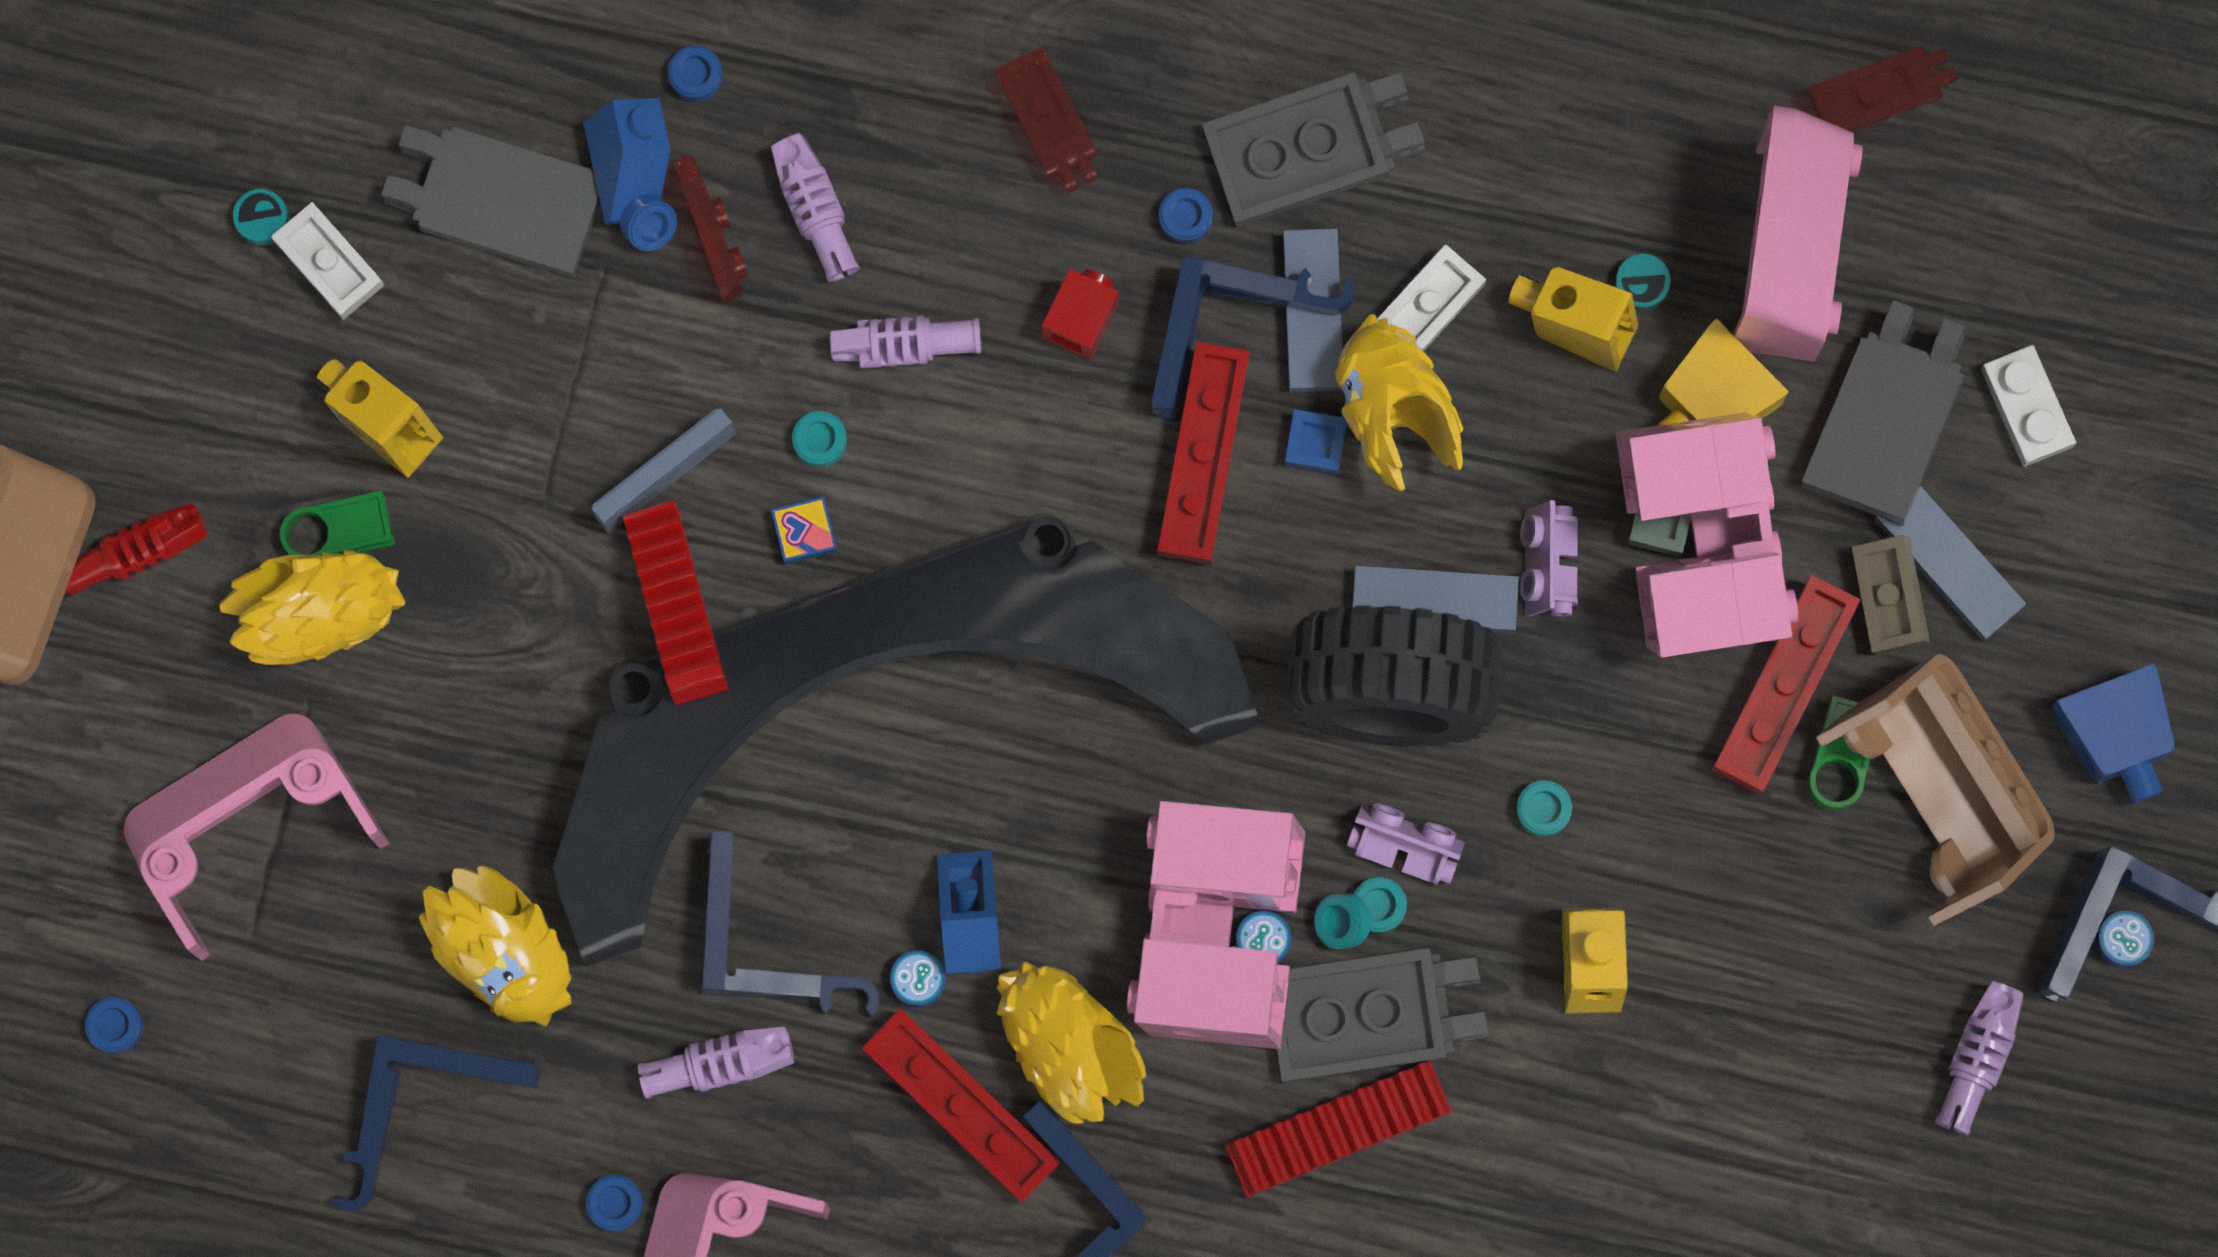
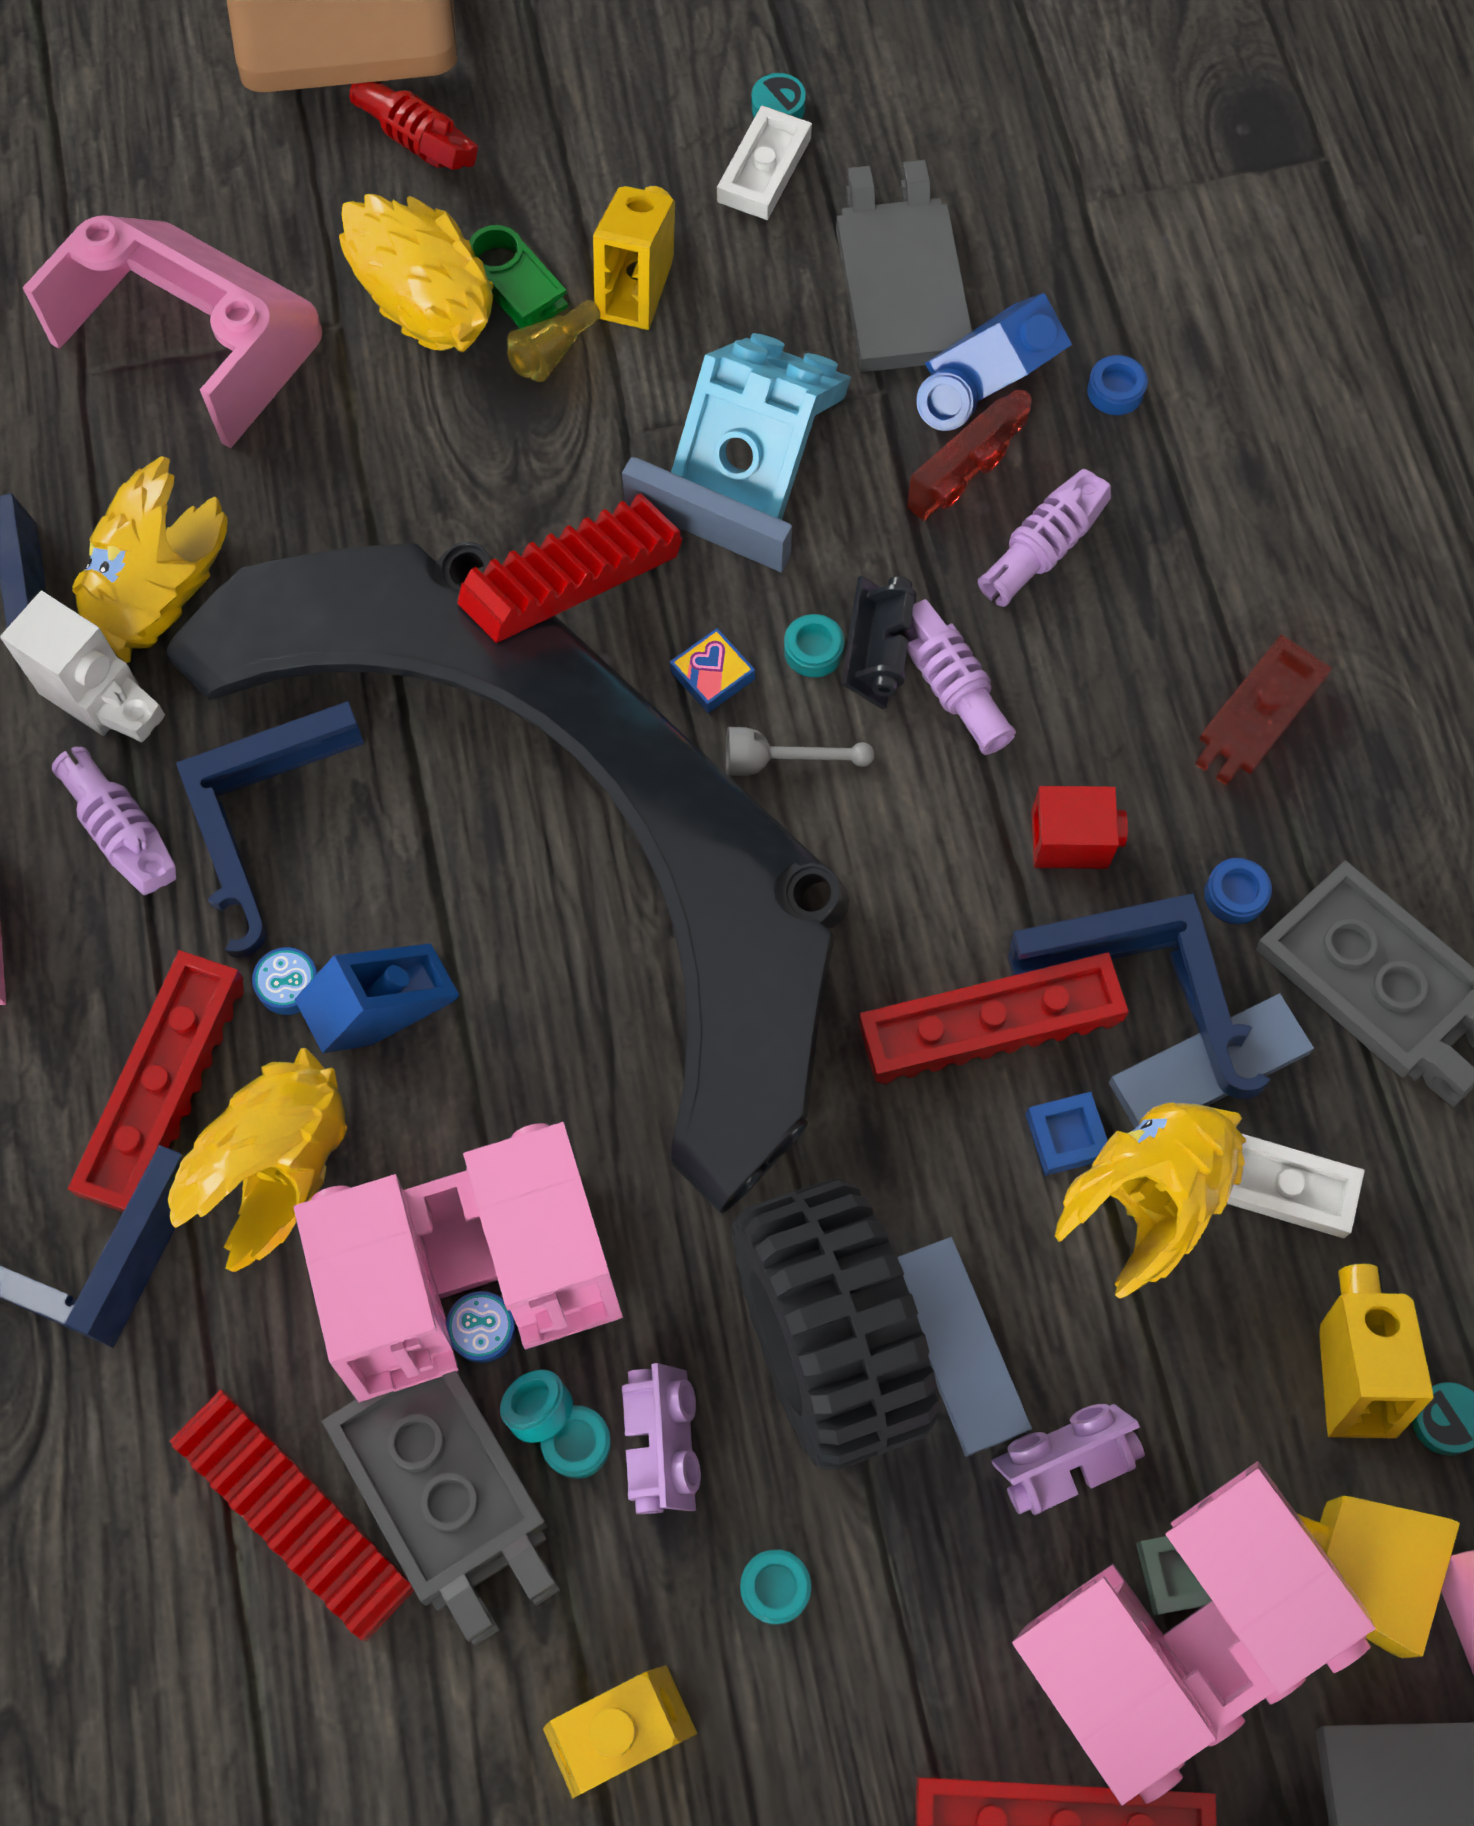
camera: 65 degrees right, 10 degrees down
none -> white hinge [0,590,165,742]
none -> clear yellow cone [507,299,601,382]
none -> medium azure bracket [671,333,851,520]
none -> light grey hinge [726,727,875,777]
none -> black hinge [841,576,917,709]

